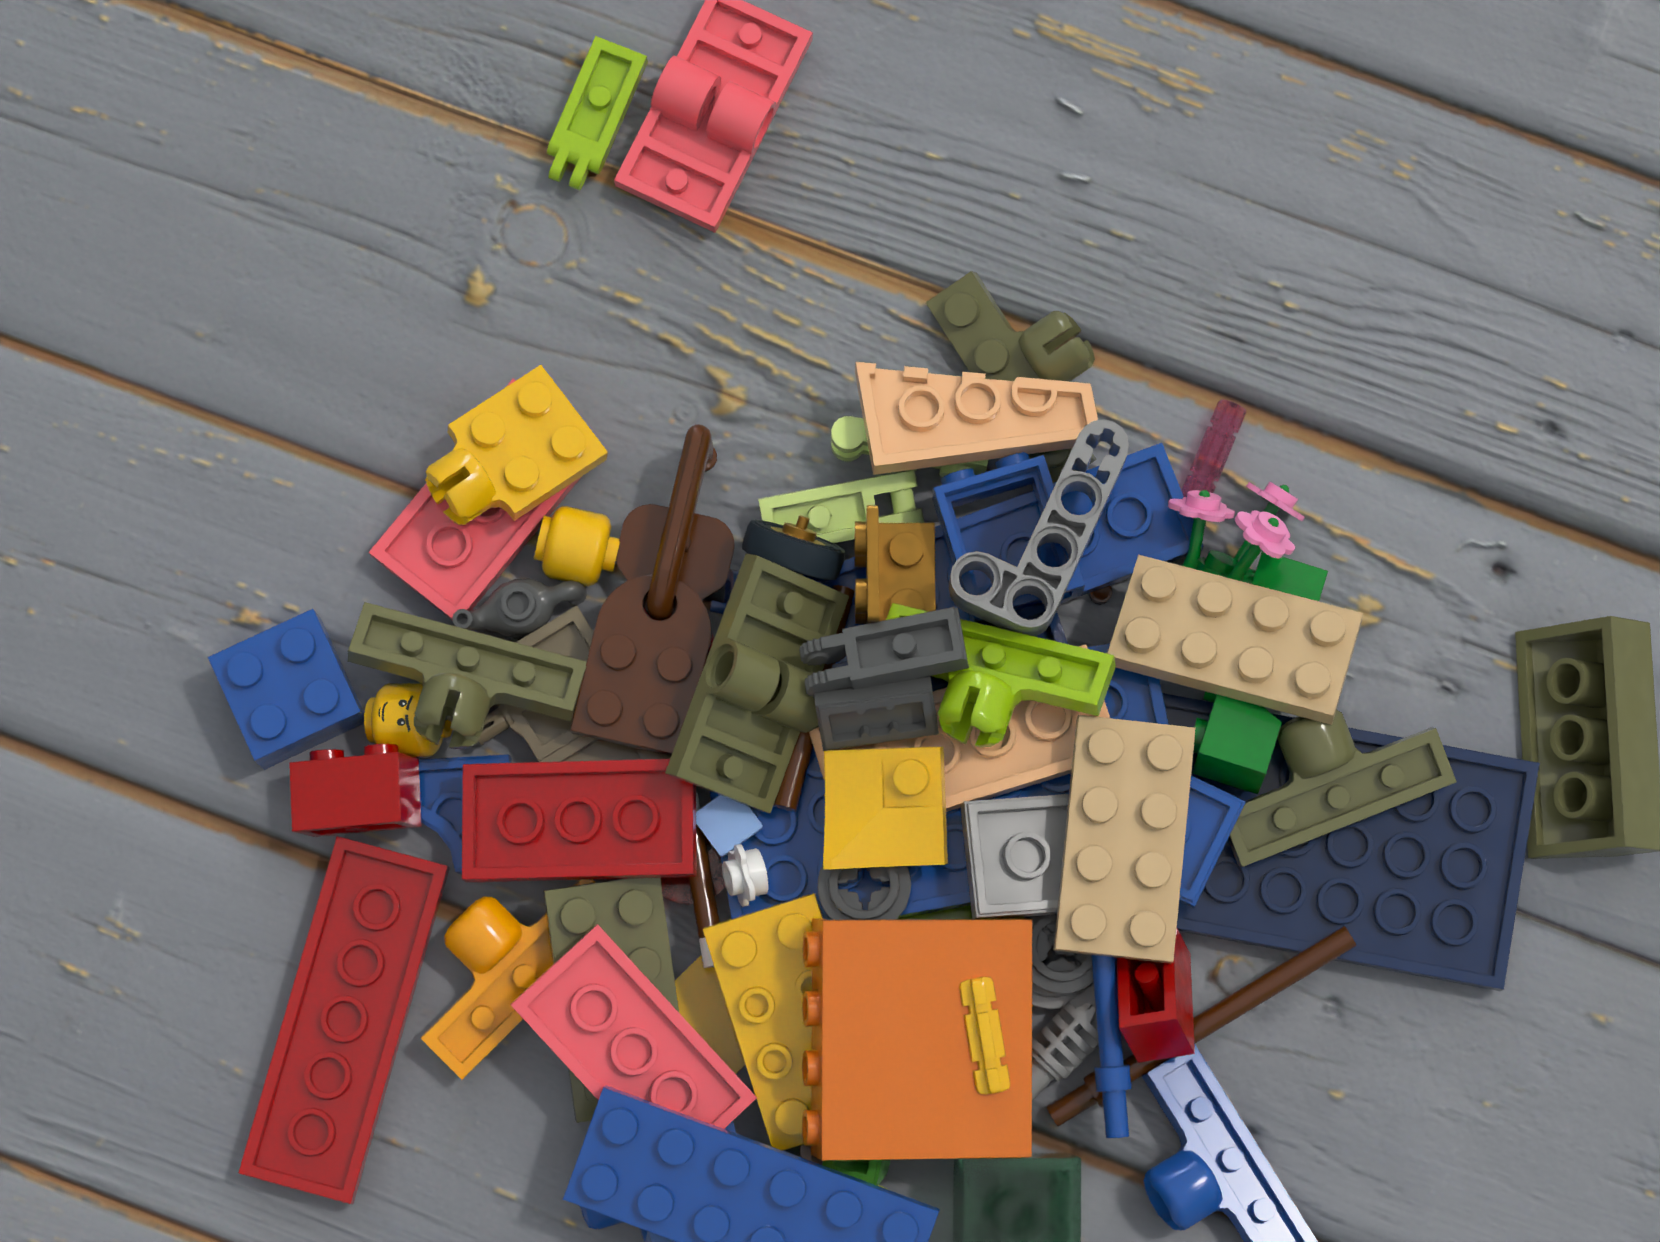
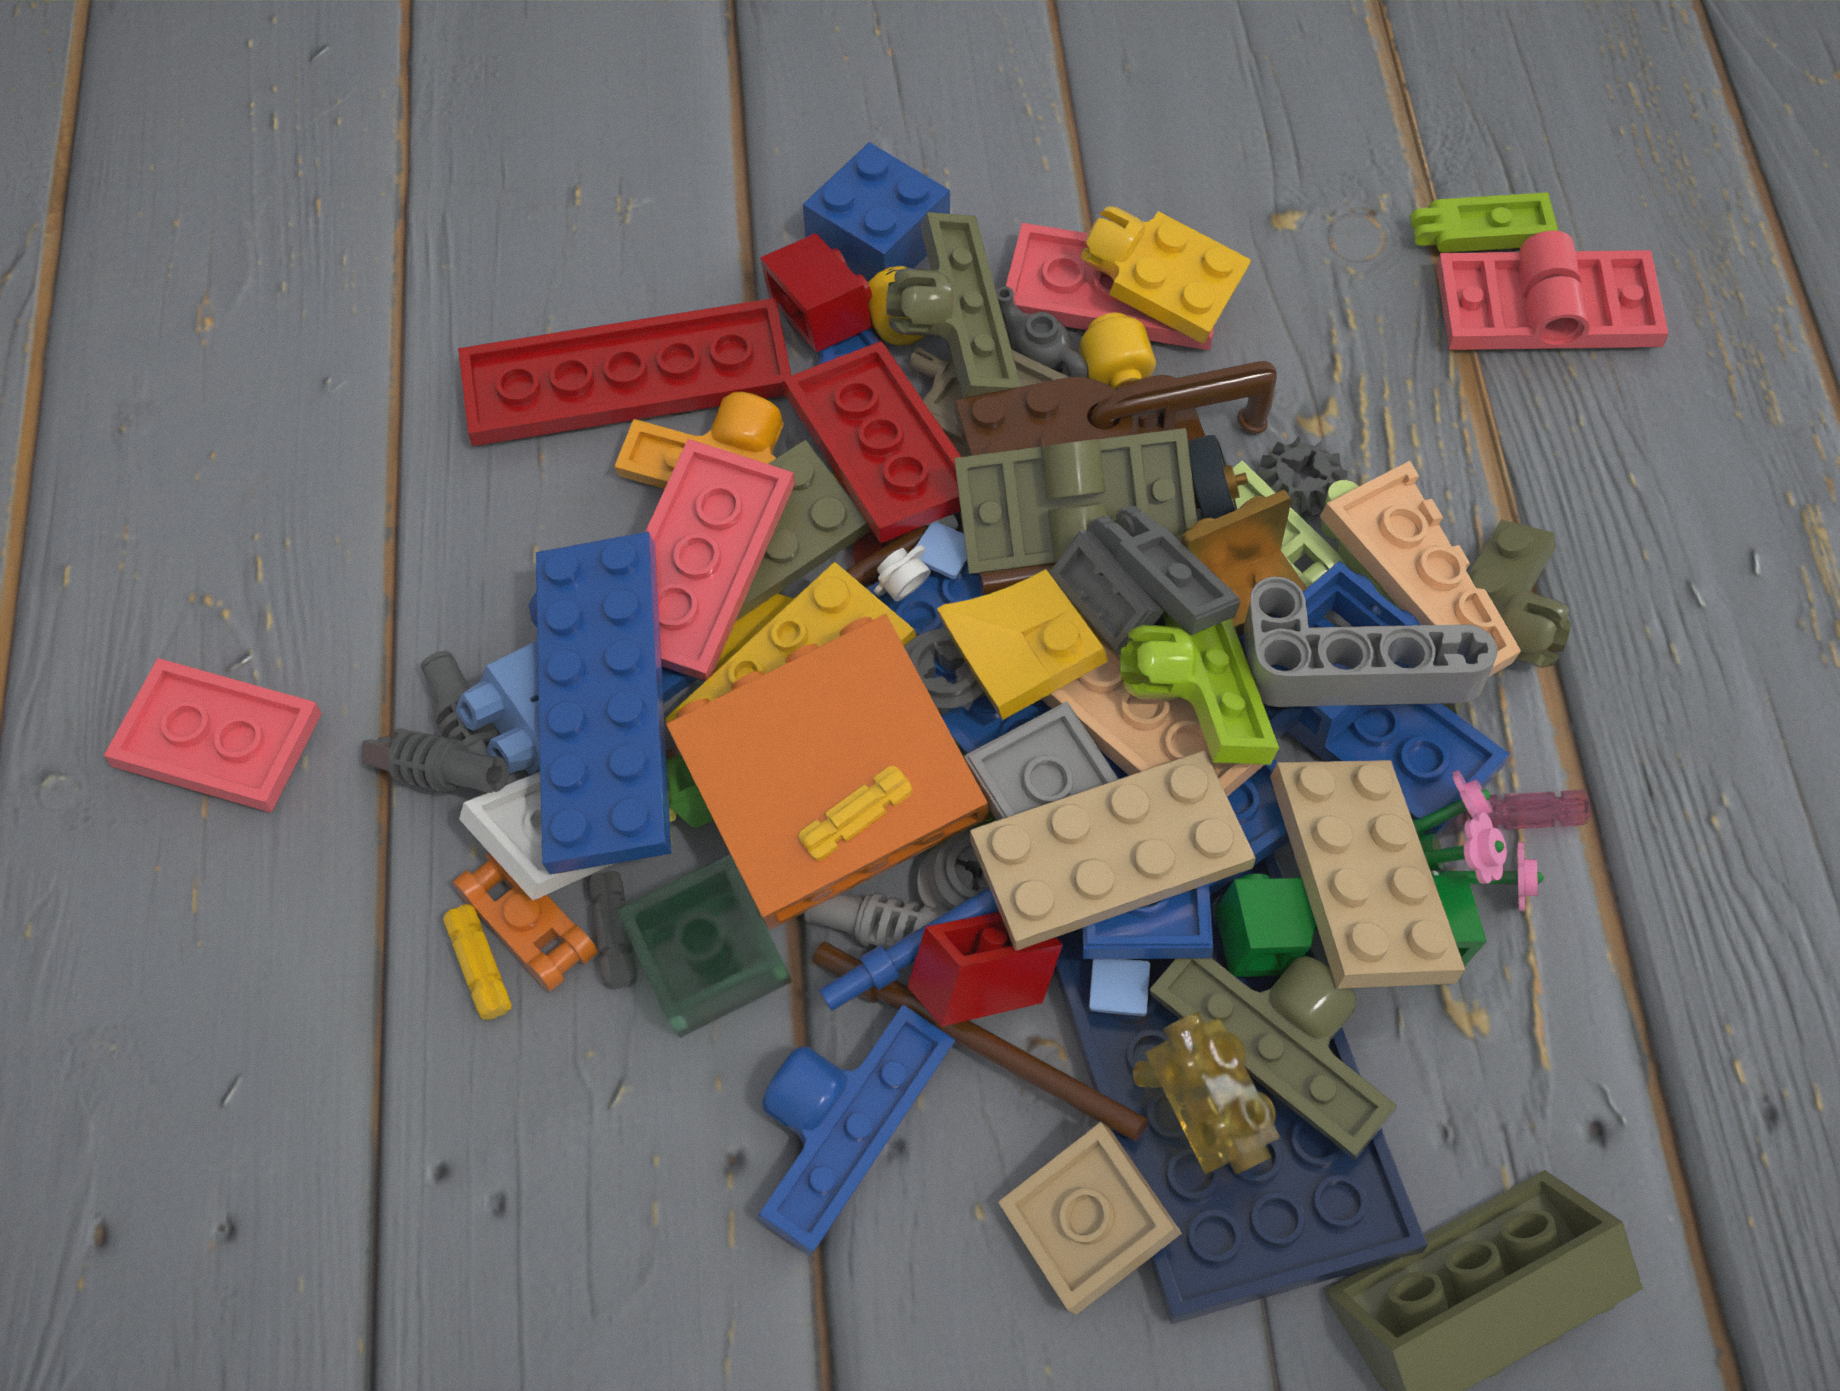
camera: 65 degrees right, 20 degrees down
none -> tan plate [998,1122,1182,1315]
none -> light blue piece [1089,959,1150,1016]
none -> clear yellow brick [1133,1012,1280,1175]
none -> dark grey gear [1257,437,1348,517]

